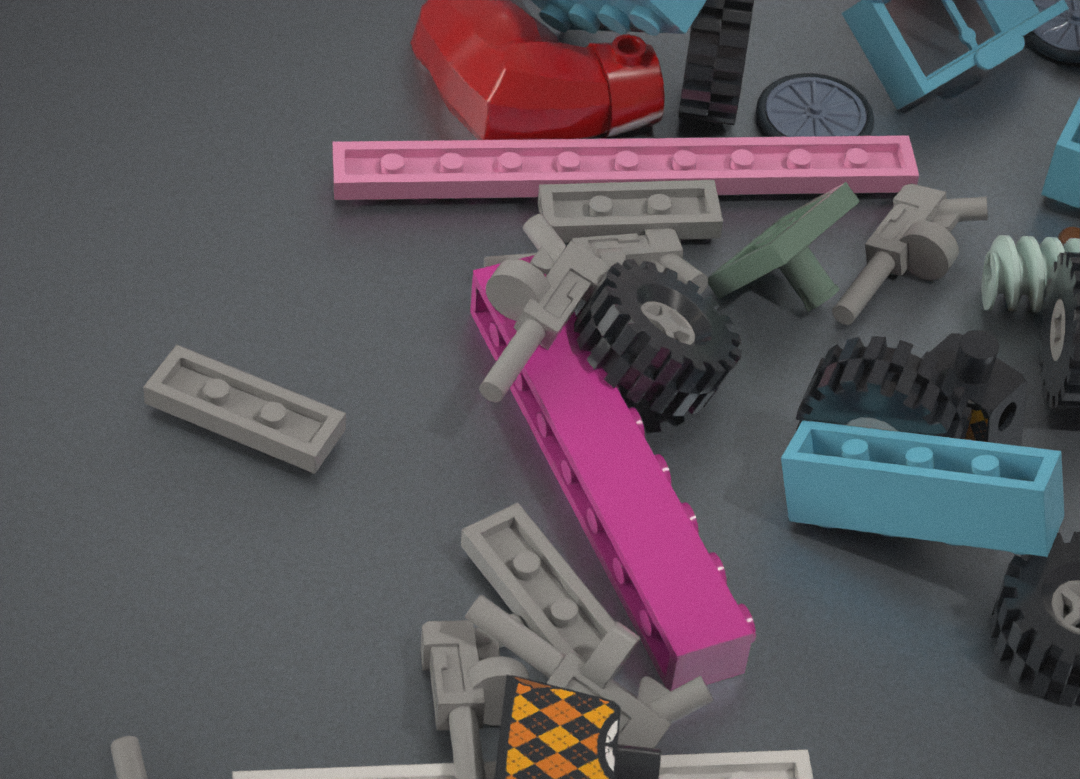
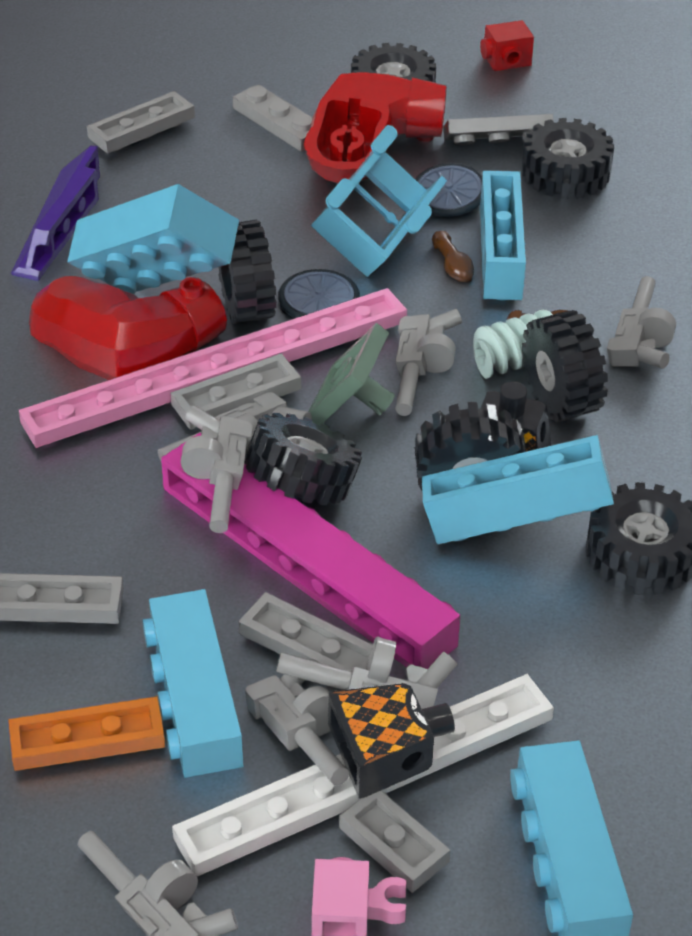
camera: 20 degrees left, 5 degrees down
none -> orange plate [8,696,165,771]
none -> medium azure brick [142,589,243,778]
none -> reddish brown piece [432,230,474,282]

